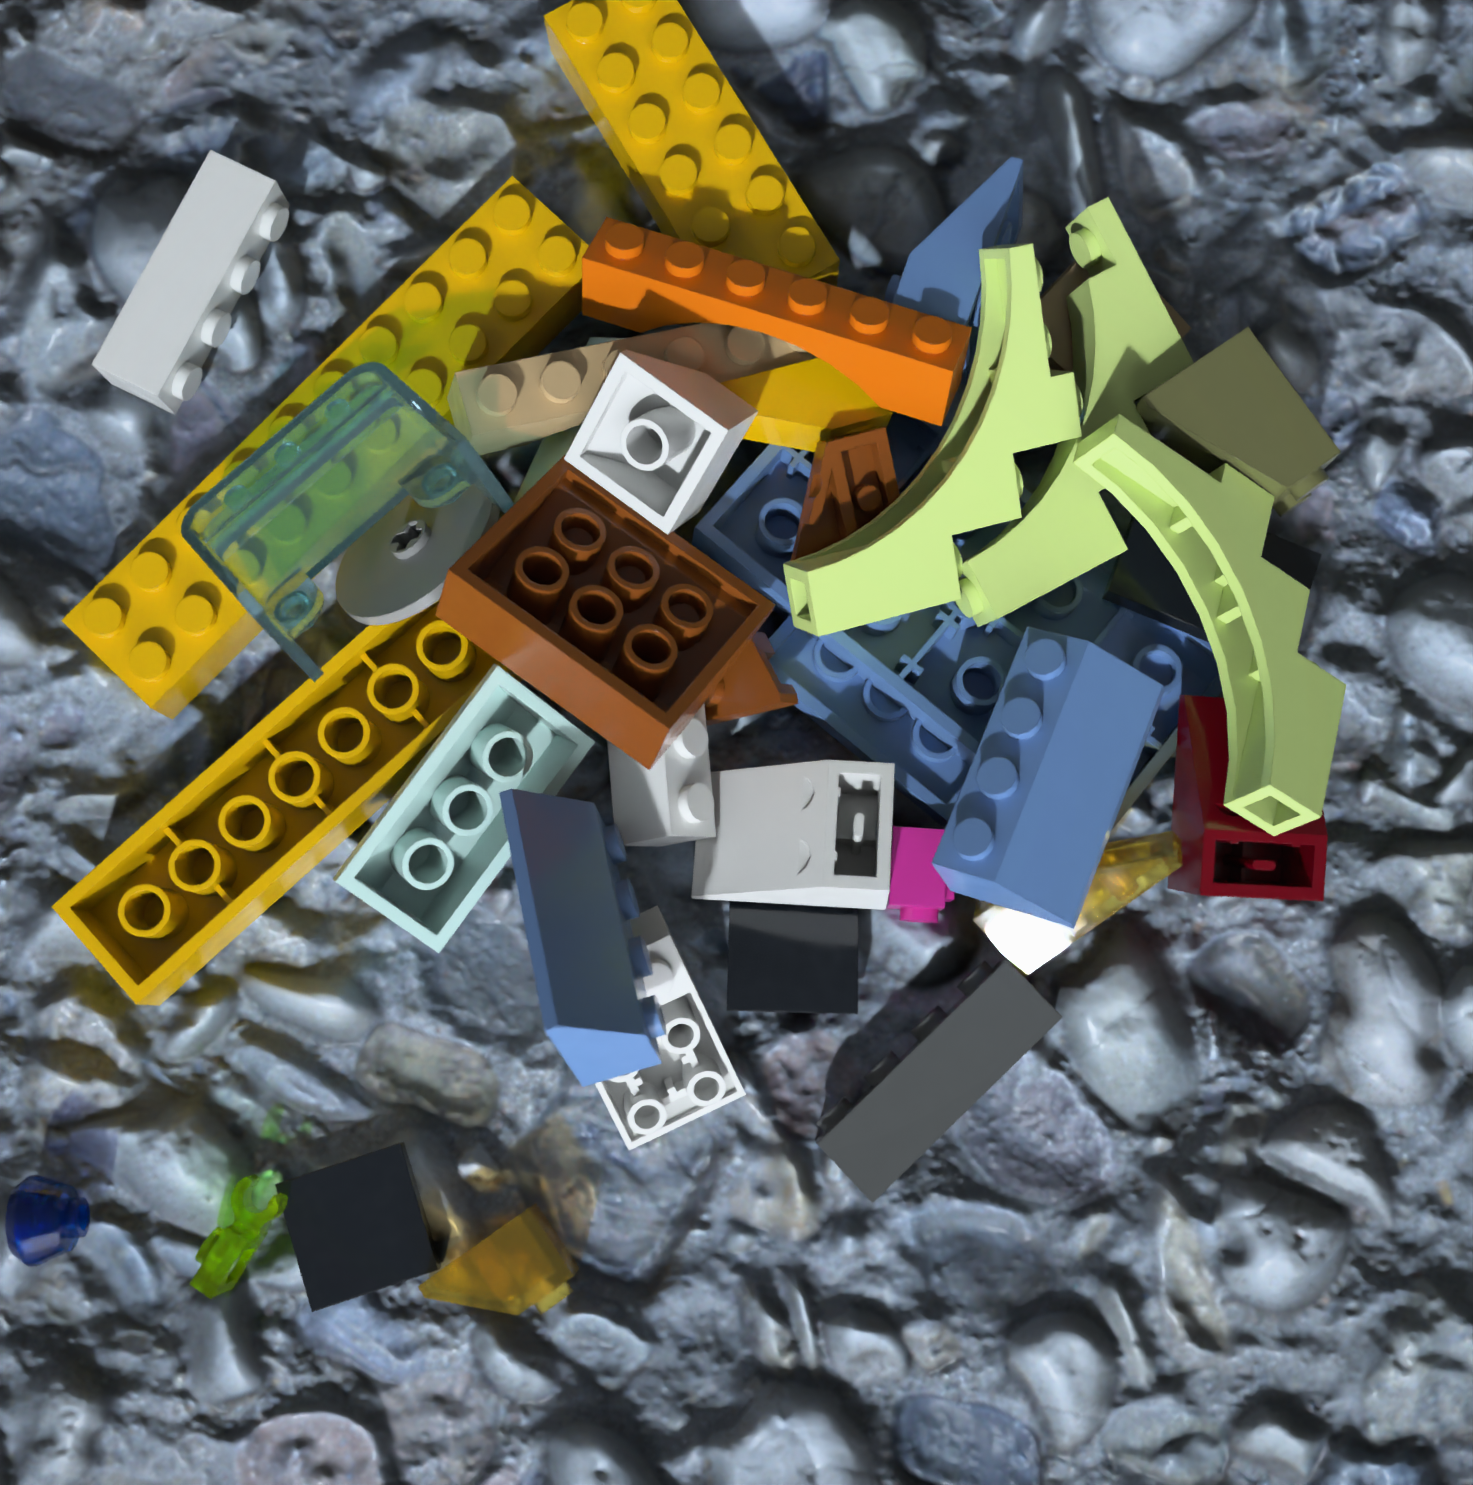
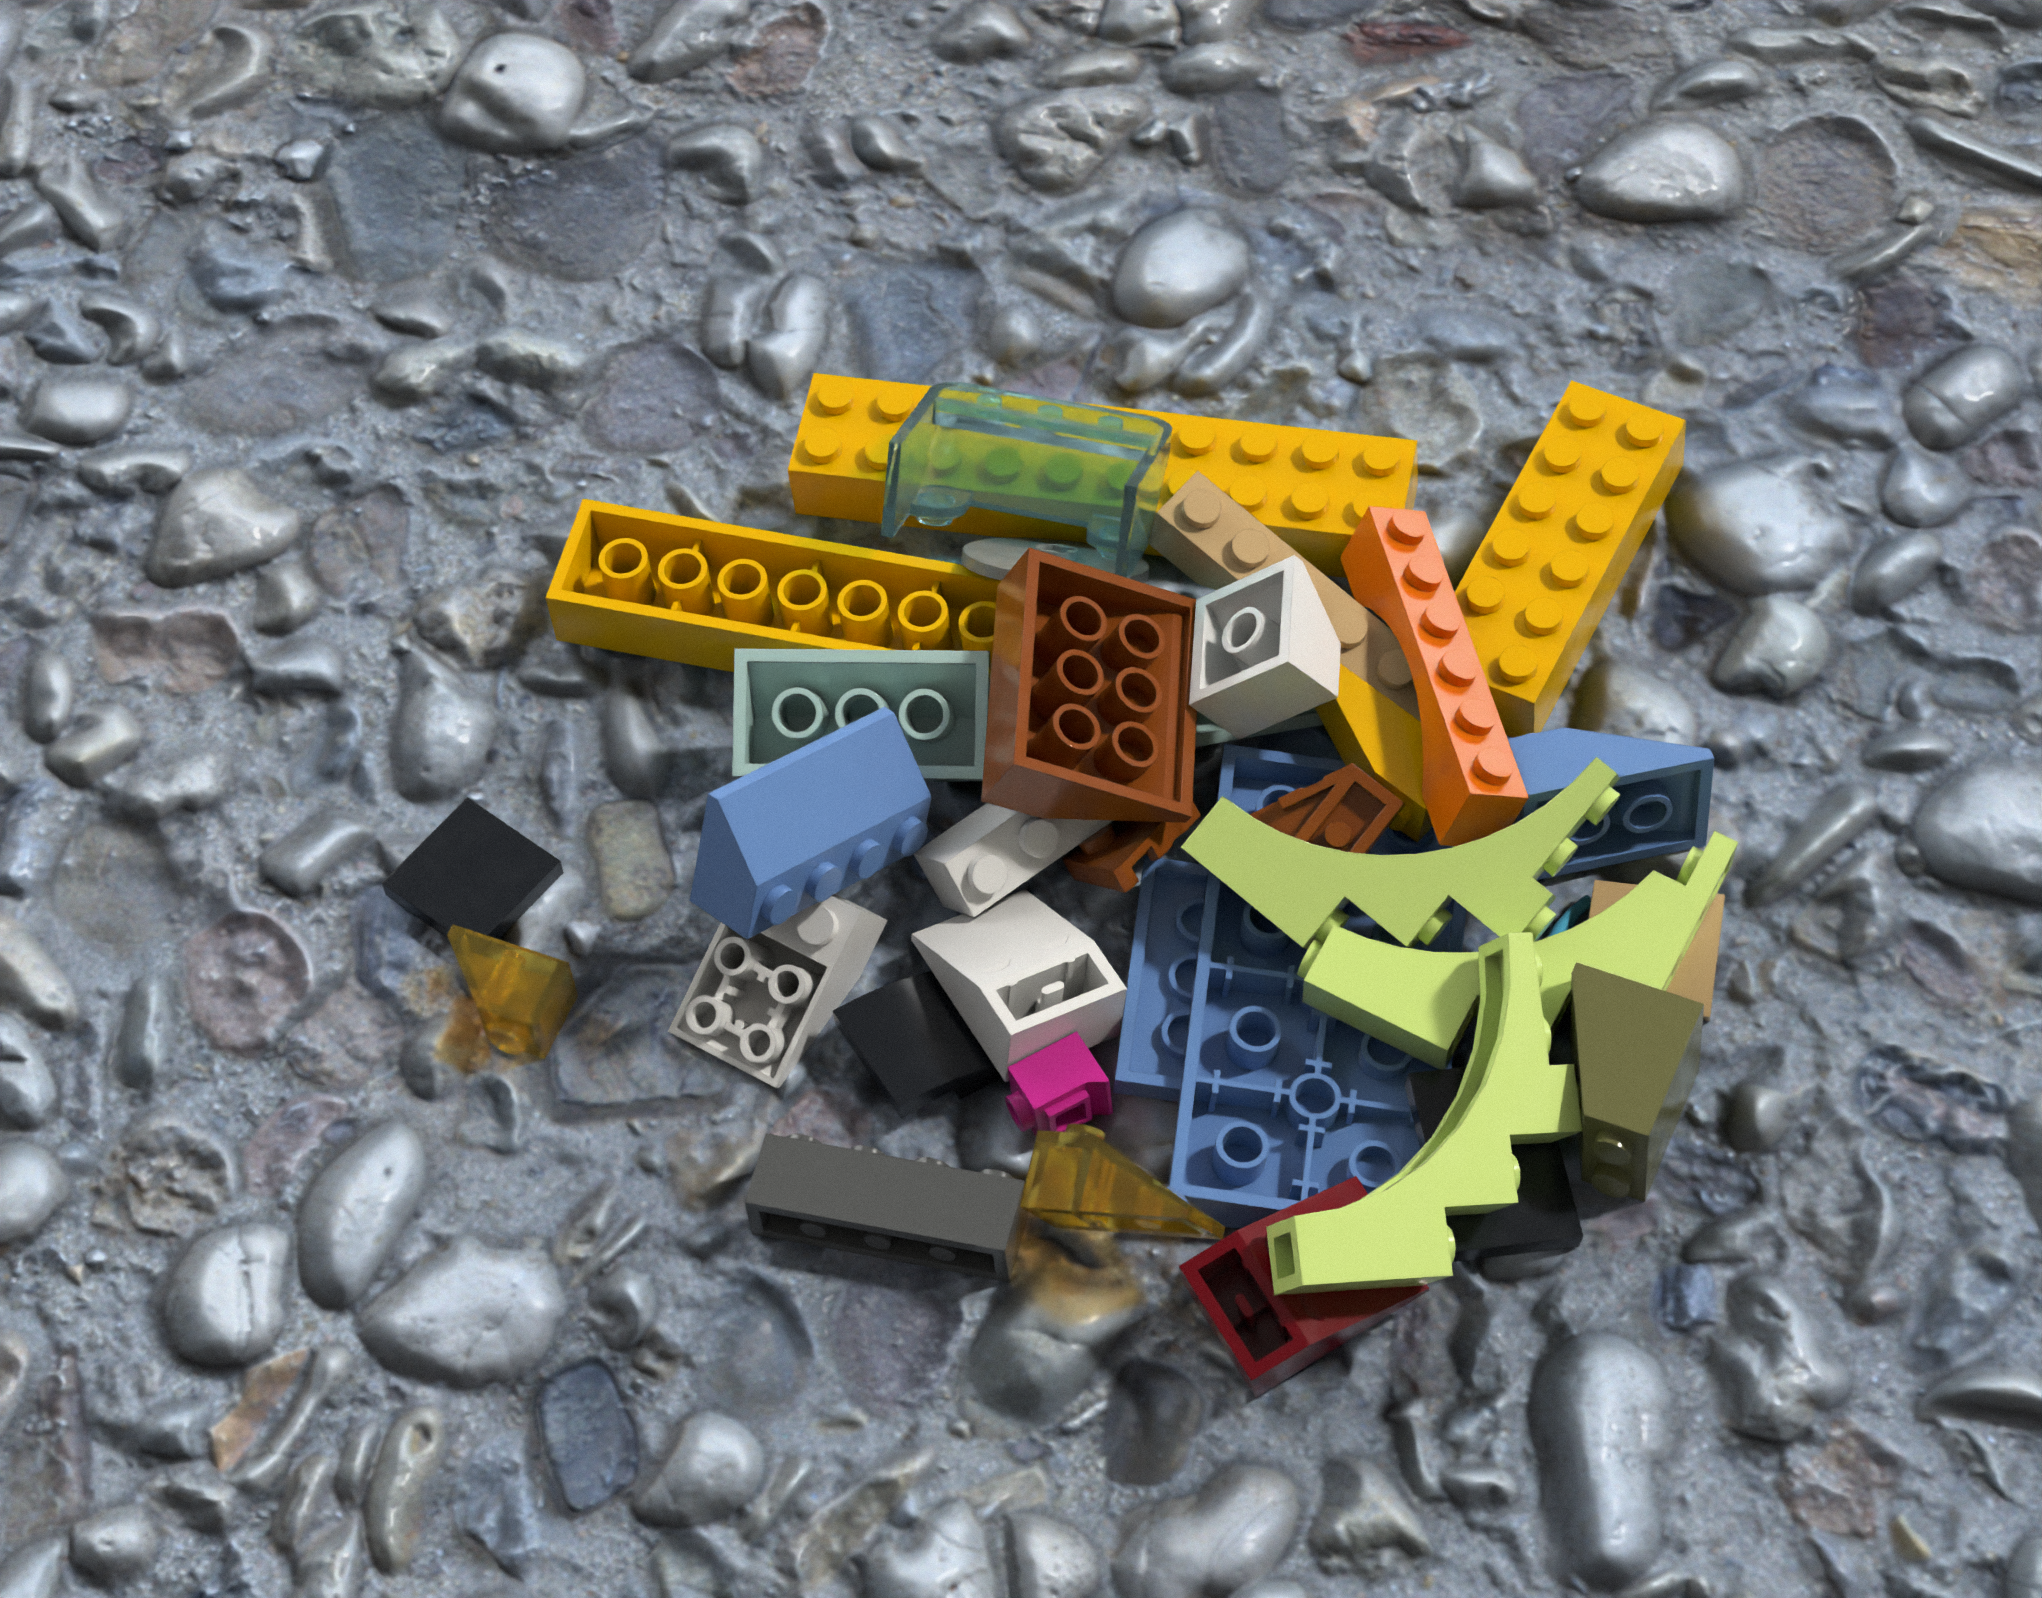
camera: 60 degrees right, 25 degrees down
clear blue cone [5,1175,90,1267] -> none
white brick [92,150,290,415] -> none
clear neon green plate [189,1174,288,1299] -> none
medium blue slope [932,626,1165,929] -> none

